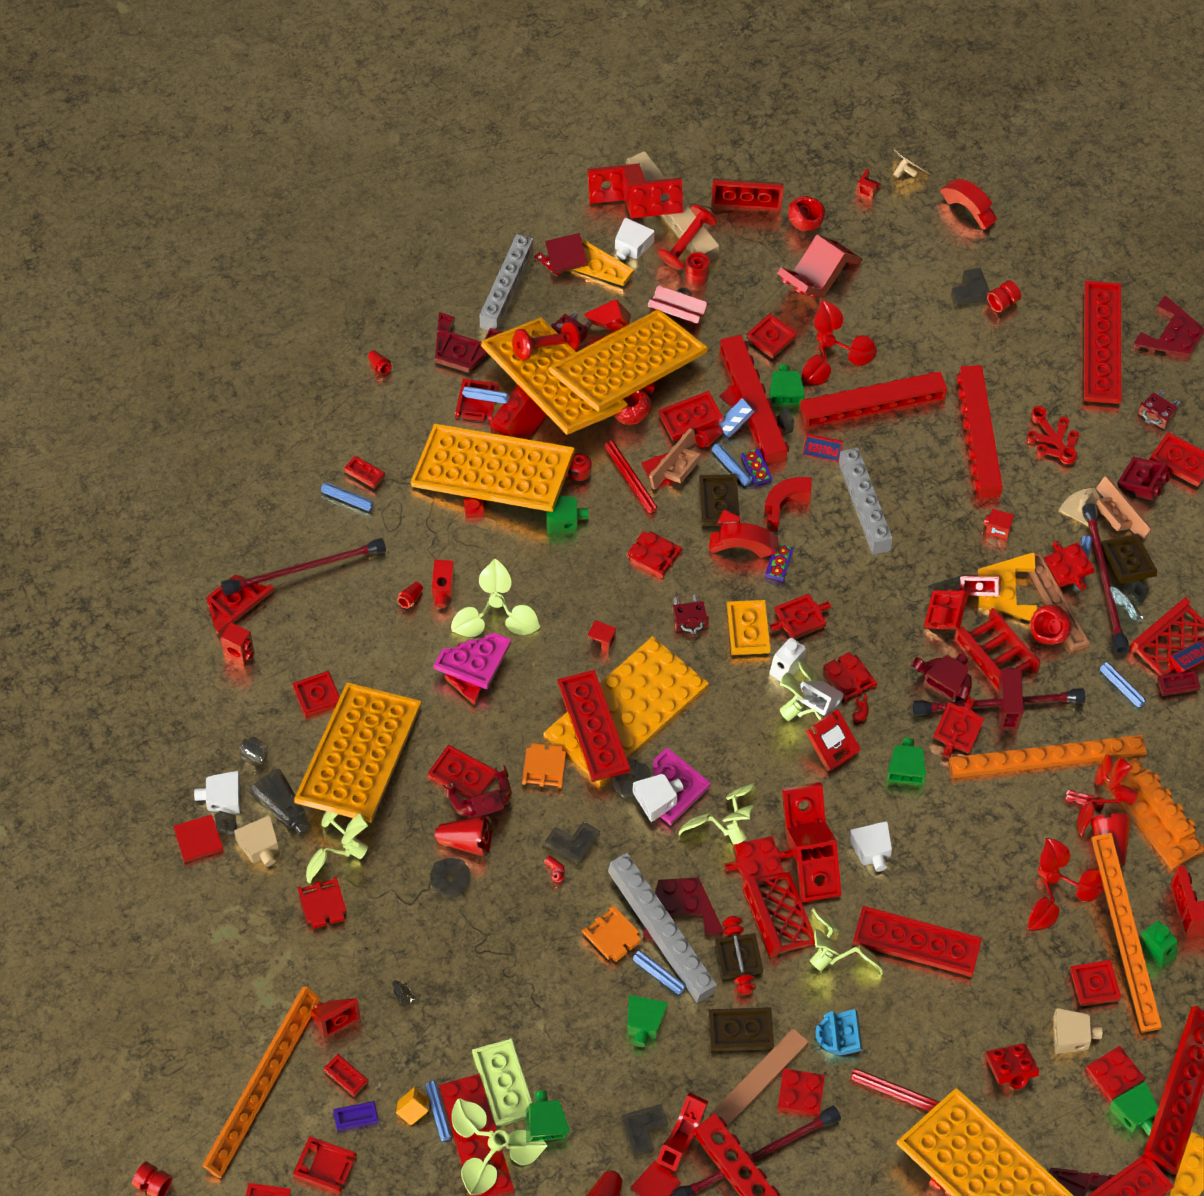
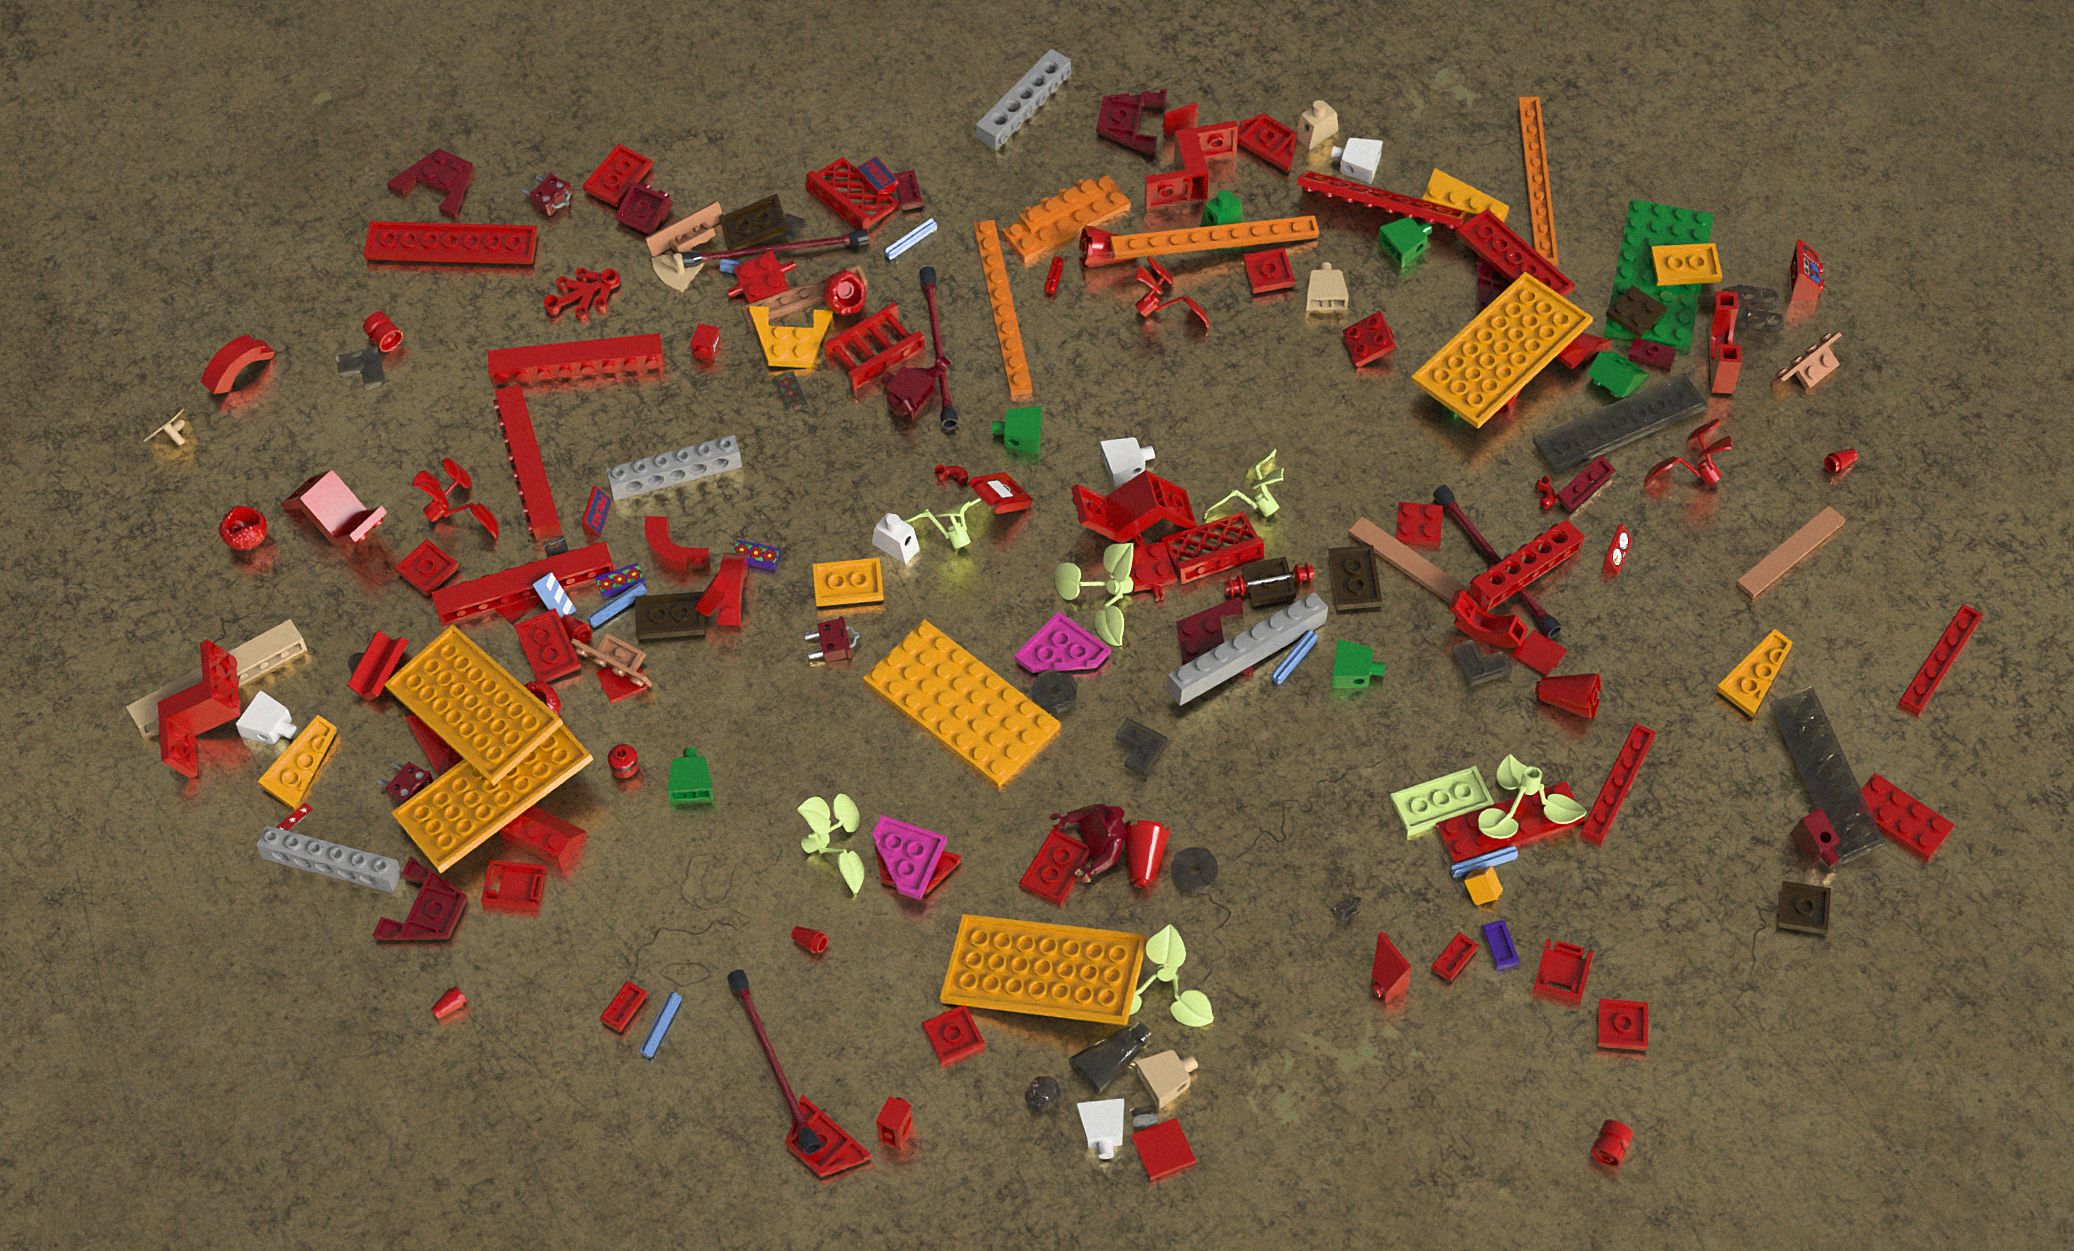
camera: 90 degrees left, 0 degrees up
orange plate [202,987,321,1178] -> none
red plate [297,876,347,929] -> none
light orange plate [410,424,575,512] -> none
red torso [432,559,455,608] -> none
axle [462,386,510,404] -> none
red plate [464,498,484,519] -> none
red hose [512,321,581,361] -> none
orange plate [522,743,566,789] -> none
green torso [526,1090,570,1143] -> none
red arm [544,855,565,883] -> none
dark red tile [545,233,588,274] -> none
red plate [557,669,630,782] -> none
orange plate [582,905,641,962] -> none
red slope [584,299,631,332] -> none
red panel [588,620,616,653] -> none
red axle [605,440,657,514] -> none
red plate [627,531,683,578] -> none
white torso [633,774,683,822] -> none
red hose [658,204,717,270] -> none
red wheel [685,252,710,286] -> none
red slope [711,178,784,210] -> none
green torso [769,364,805,406] -> none
red plate [770,593,831,639] -> none
white torso [797,681,843,716] -> none
dark azure slope [816,1009,863,1056] -> none
red plate [823,652,877,703] -> none
axle [851,1068,940,1111] -> none
red plate [852,906,982,977] -> none
red panel [856,169,881,200] -> none
red plate [924,590,968,630] -> none
red plate [933,697,985,758] -> none
slope [961,574,1001,596] -> none
dark red slope [999,667,1024,729] -> none
red plant [1077,754,1138,837] -> none
red plate [1085,1046,1146,1102] -> none
clear light blue slope [1109,586,1143,621] -> none

